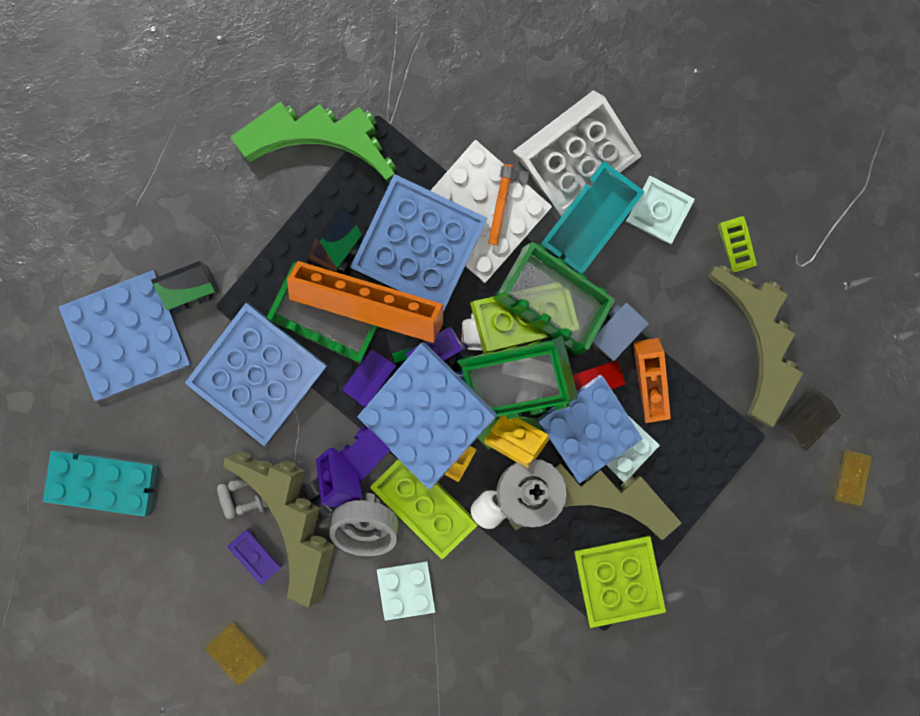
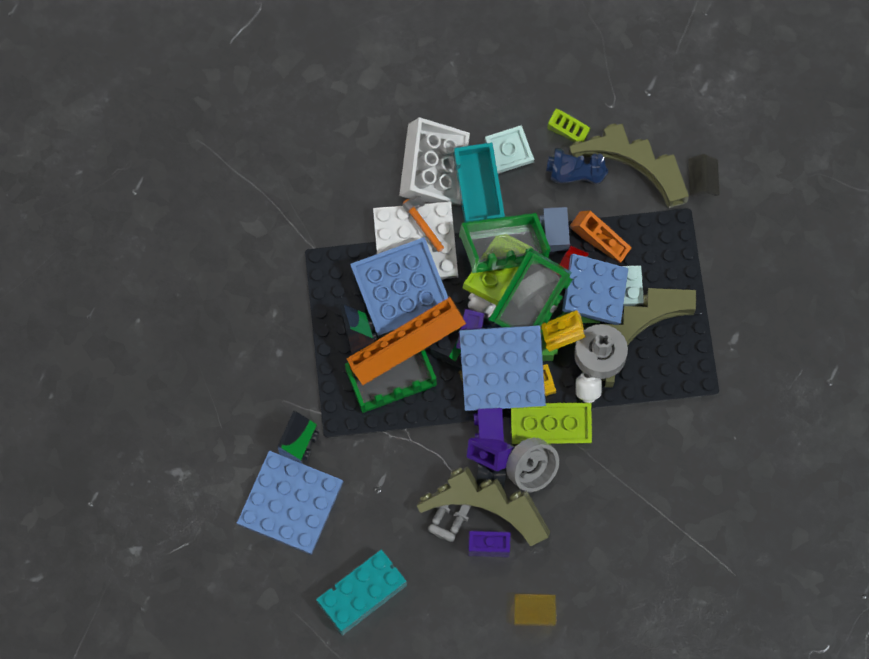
camera: 45 degrees left, 15 degrees down
medium blue plate [185,303,328,446] -> none
bright green arch [231,101,397,184] -> none
dark purple panel [343,350,397,408] -> none
light aqua plate [377,561,435,621] -> none
lime plate [574,536,666,628] -> none
clear yellow plate [834,450,872,506] -> none
none -> dark blue animal [546,148,608,184]

